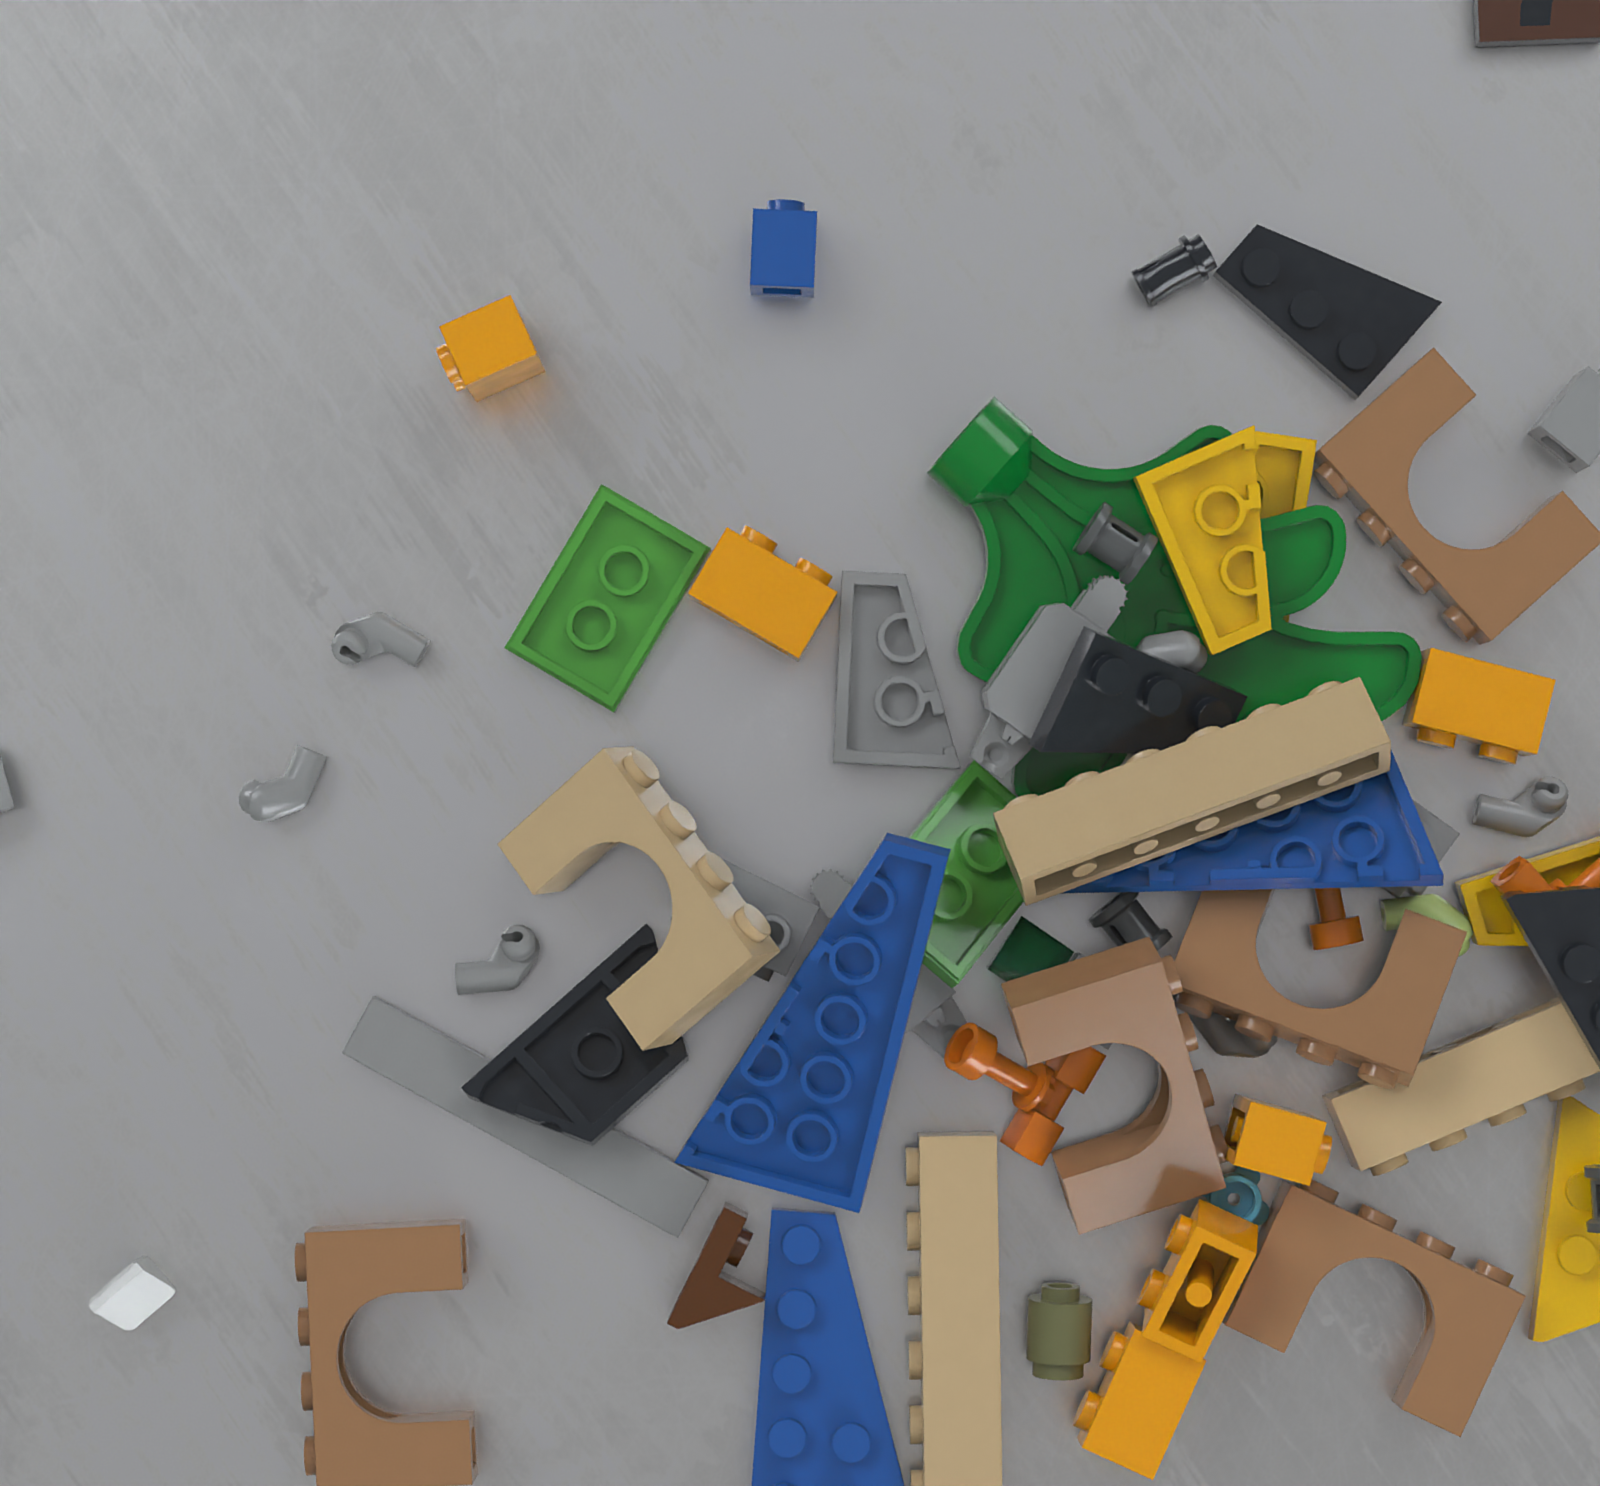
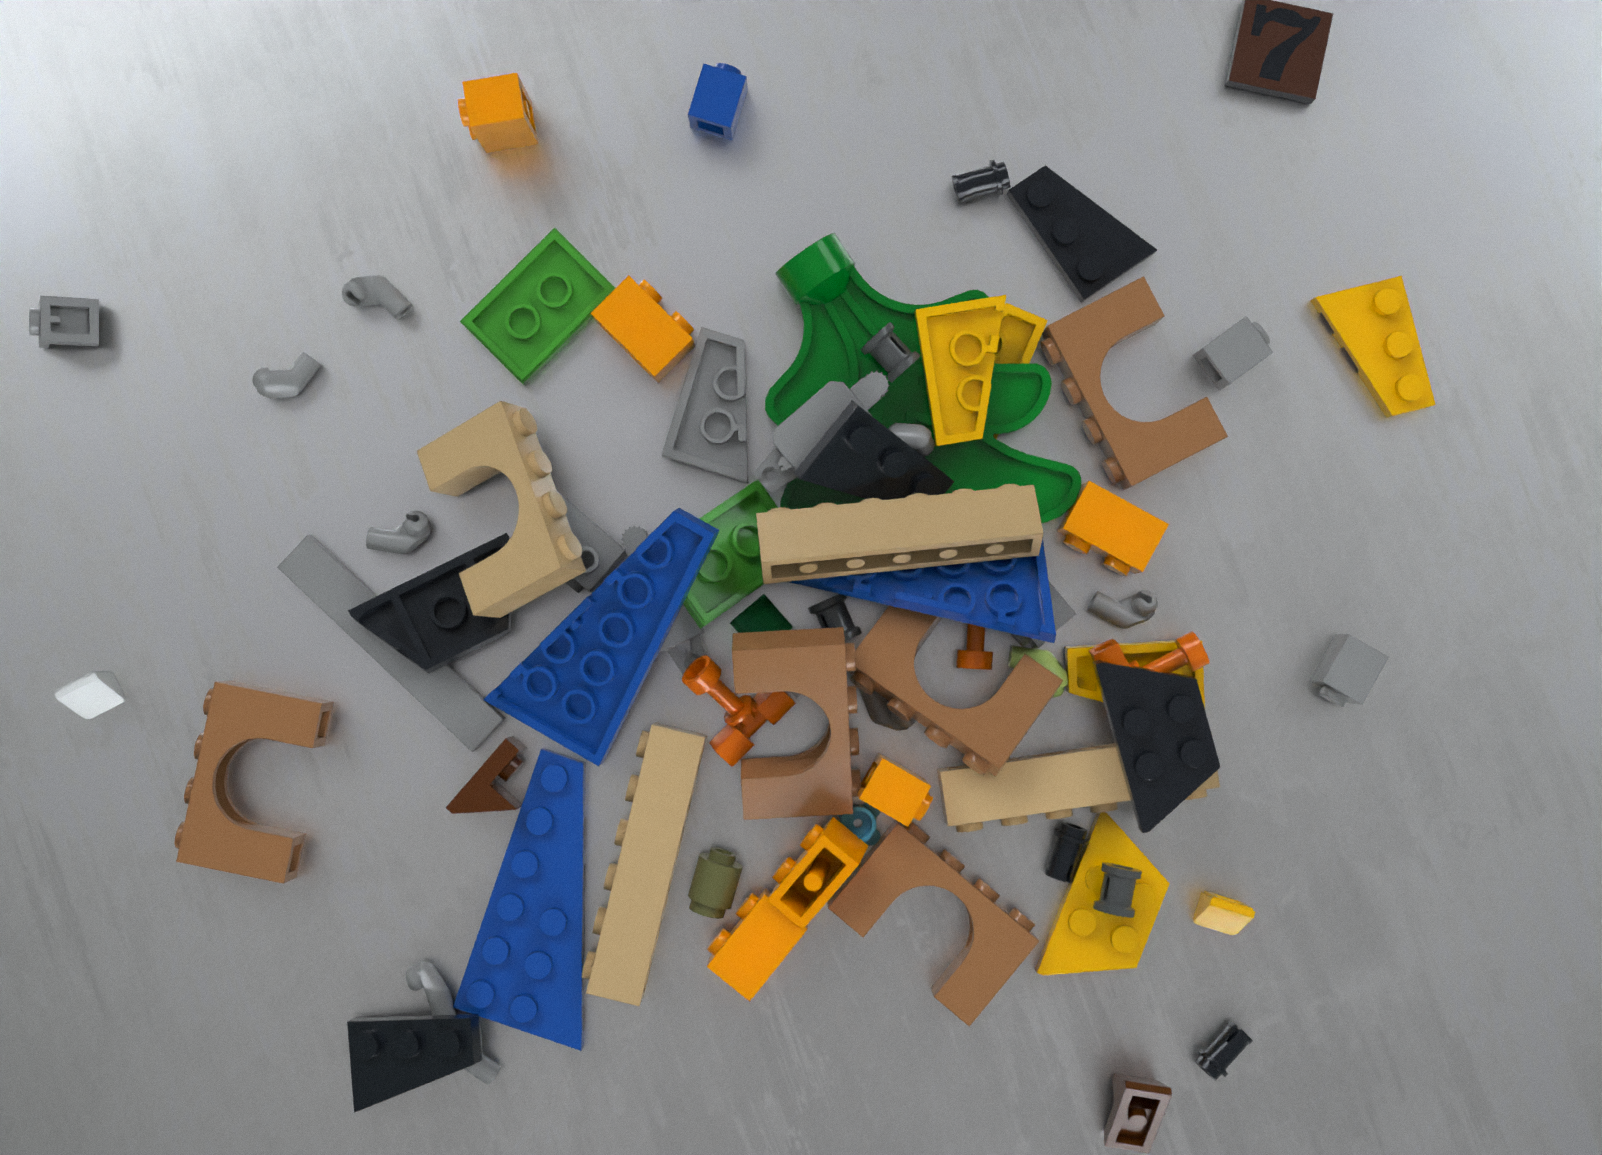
camera: 15 degrees right, 0 degrees up
none -> black pin [1044,822,1089,883]

